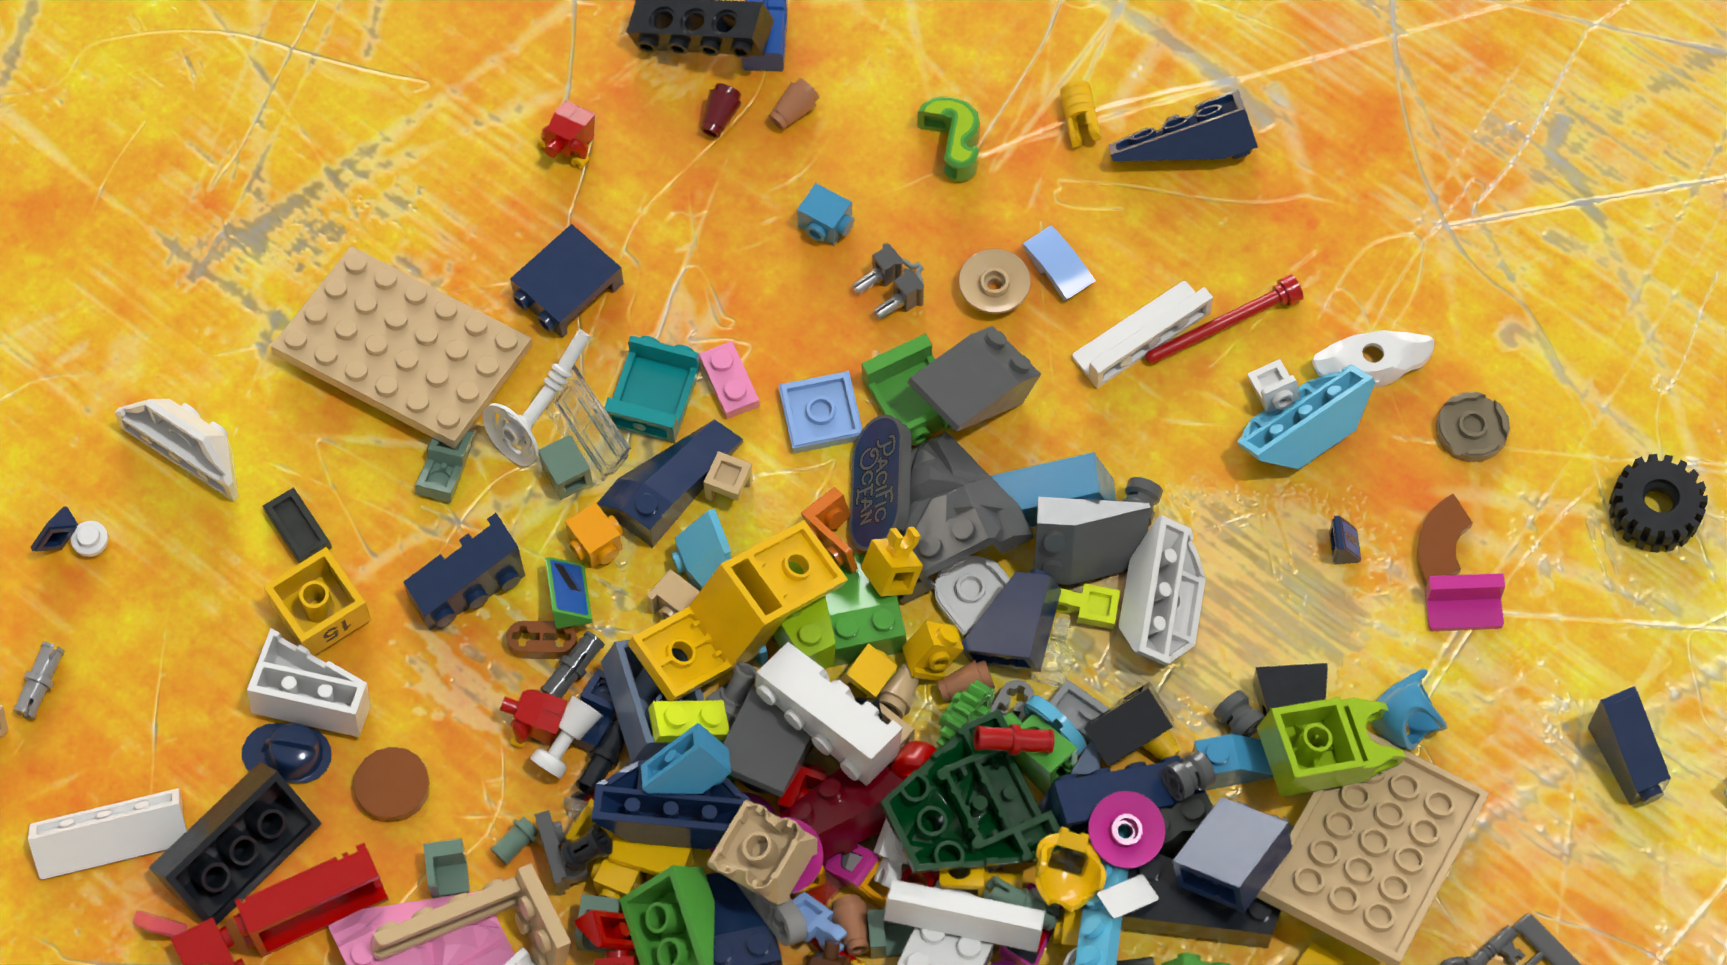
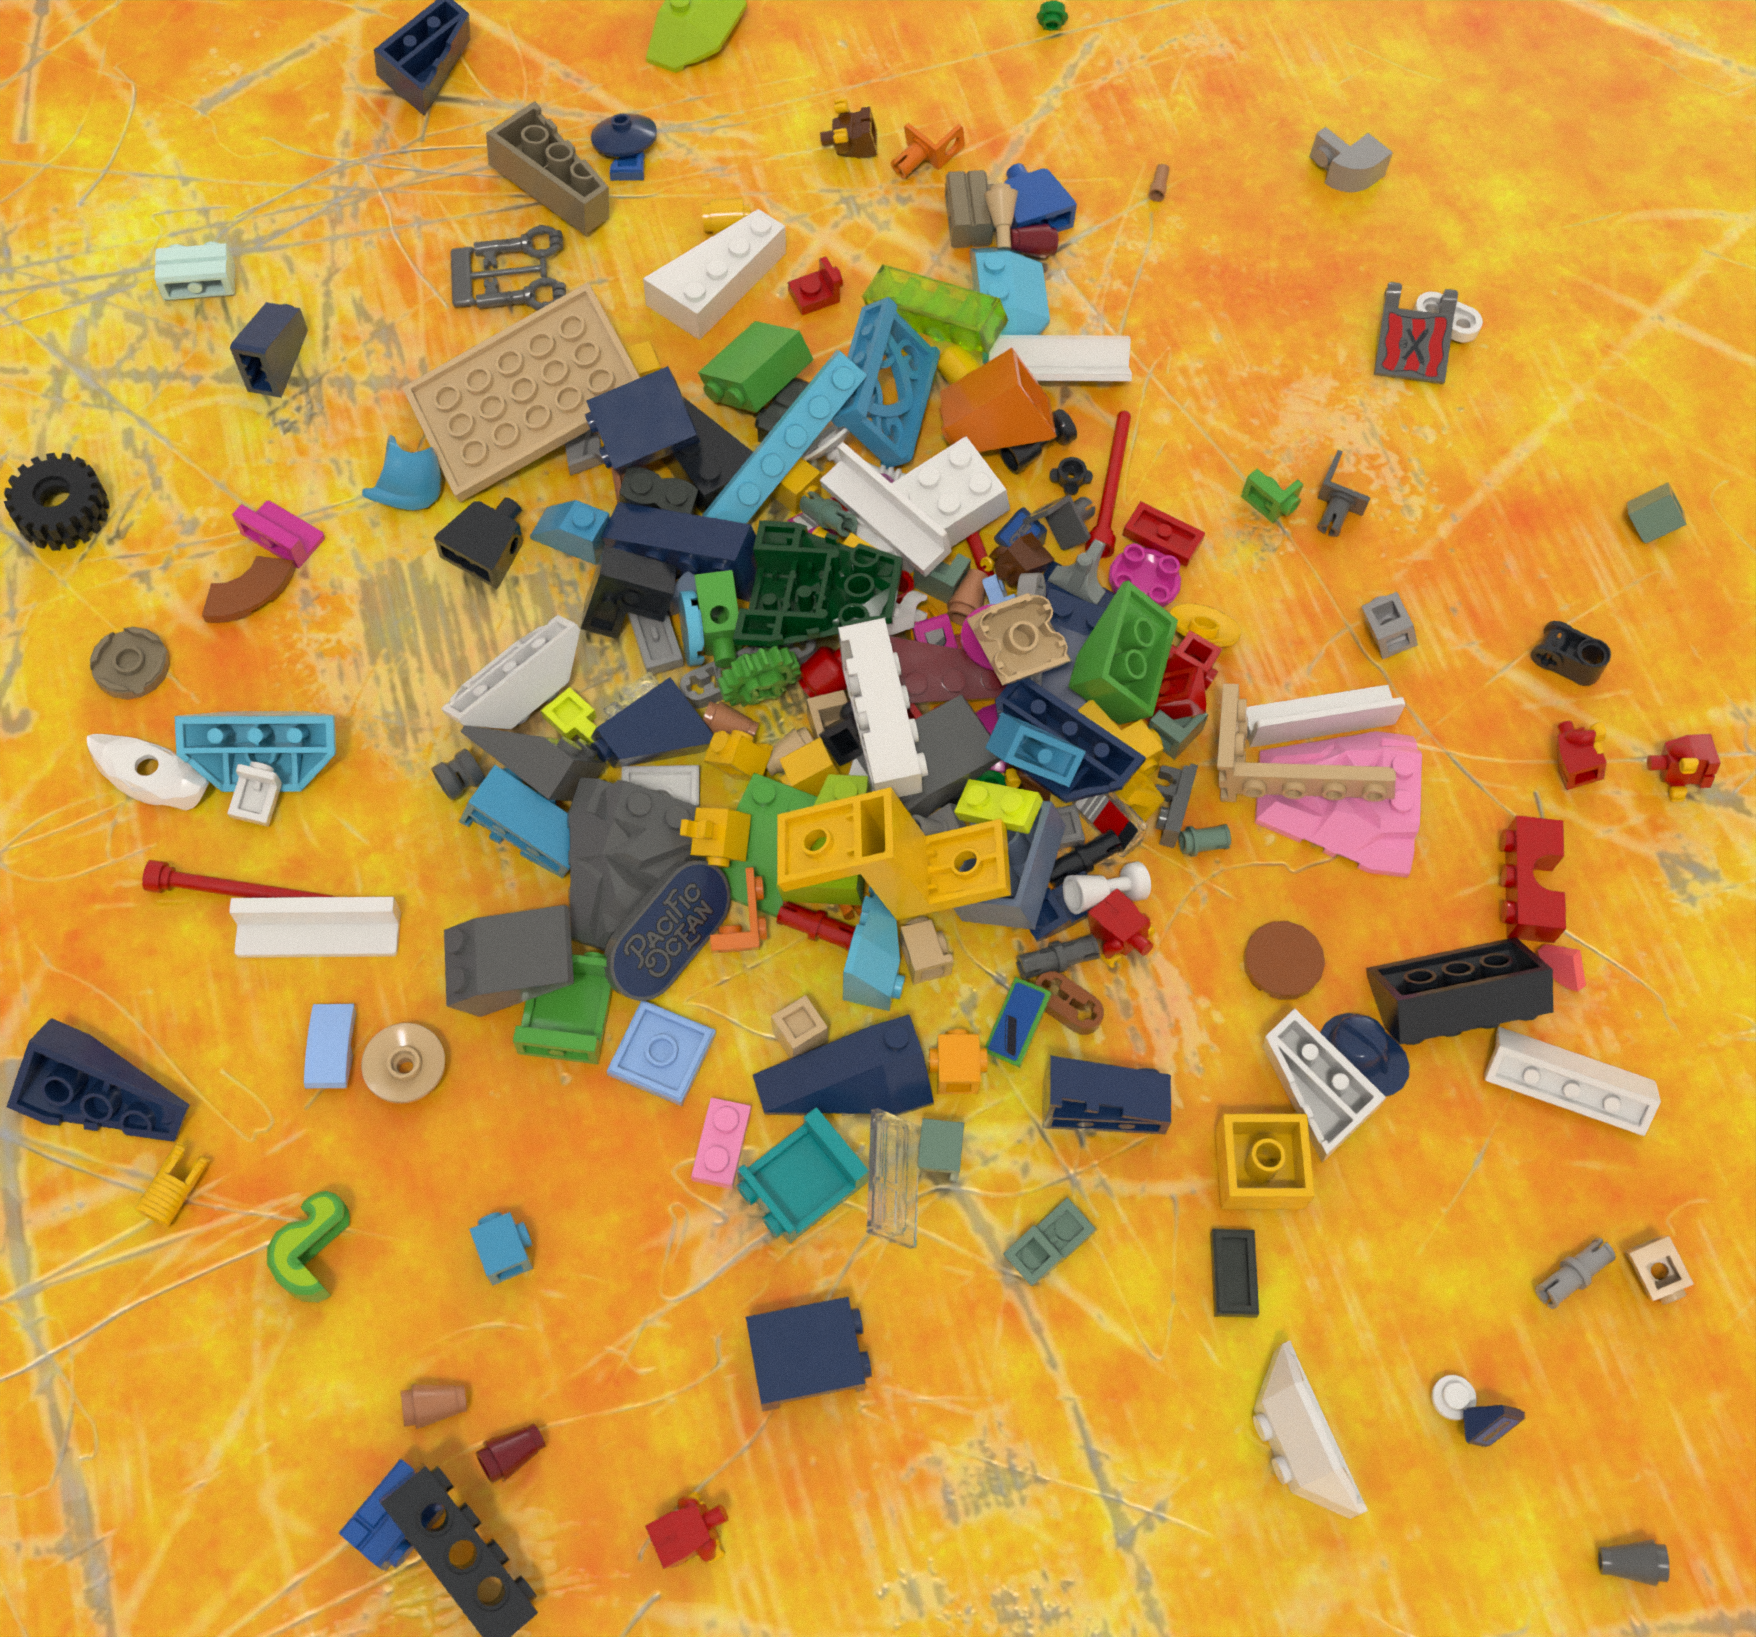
camera: 150 degrees left, 0 degrees up
red door [233,843,389,958] -> none
tan plate [271,246,532,449] -> none
sand green panel [423,838,470,899] -> none
white dish [482,329,591,466] -> none
black bush [561,824,613,873] -> none
dark grey piece [852,243,924,320] -> none
red pin [974,724,1055,755] -> none
yellow helmet [1035,826,1106,912] -> none
dark pink dish [1088,791,1165,869] -> none
white sticker [1097,874,1159,918] -> none
dark grey wheel [1162,751,1216,802] -> none
dark grey wheel [1213,690,1265,737] -> none
lime brick [1257,697,1406,797] -> none
slope [1329,516,1361,565] -> none

